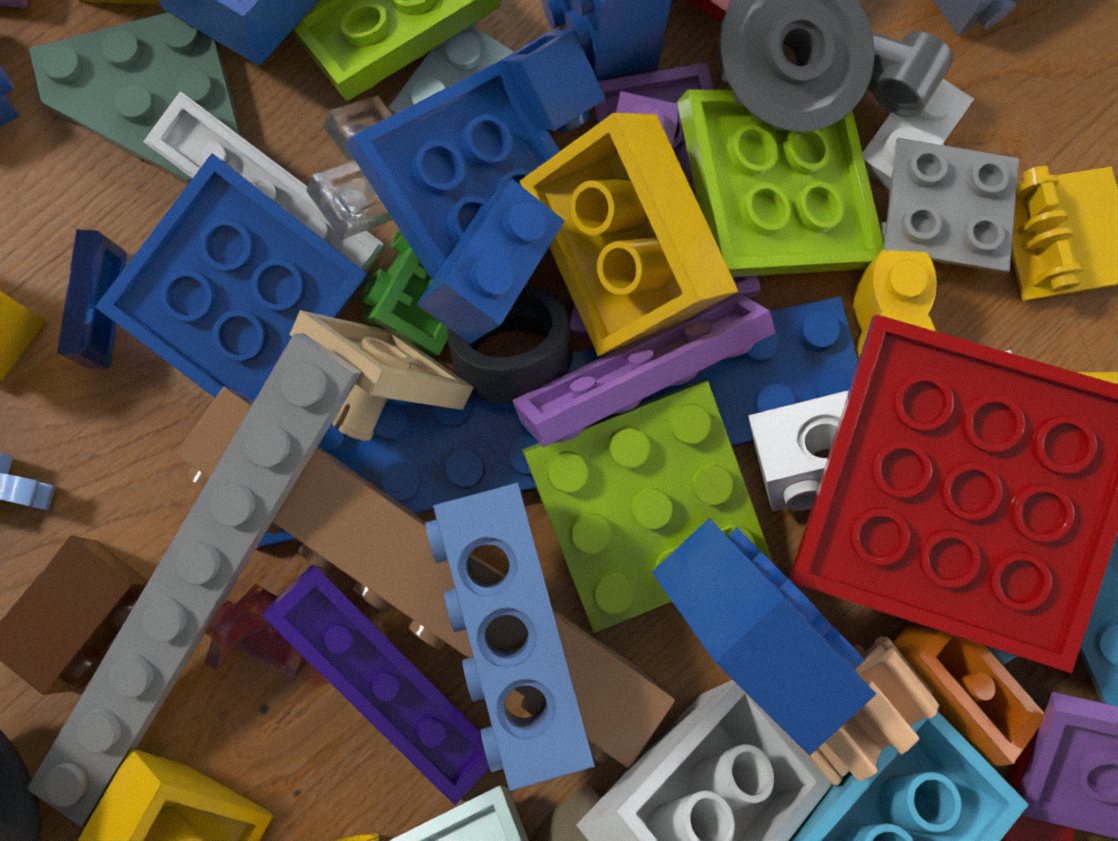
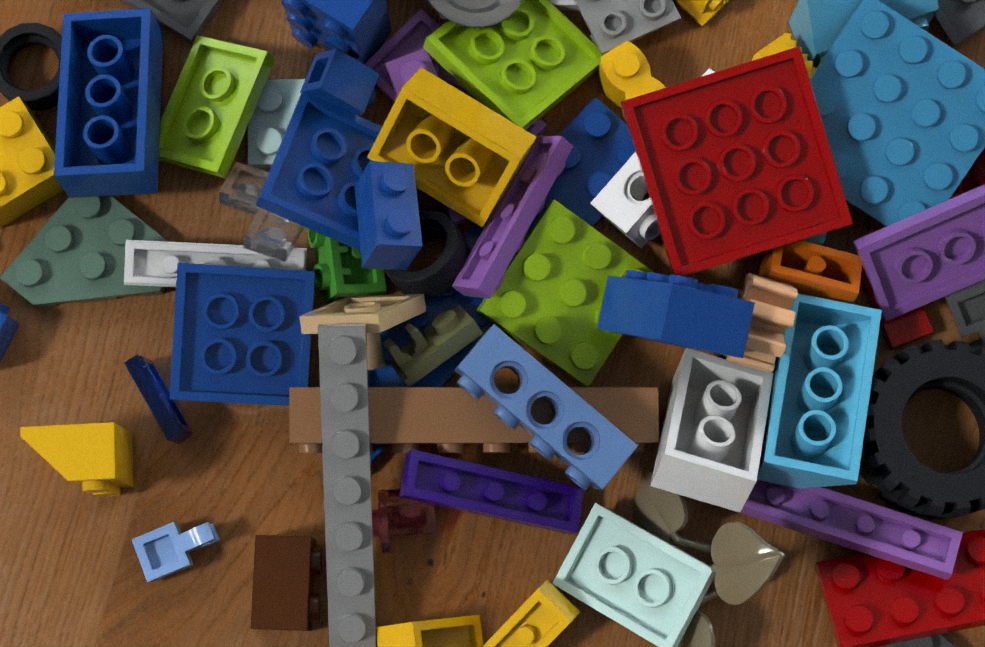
camera: 30 degrees left, 0 degrees up
none -> olive plate [384,305,483,387]

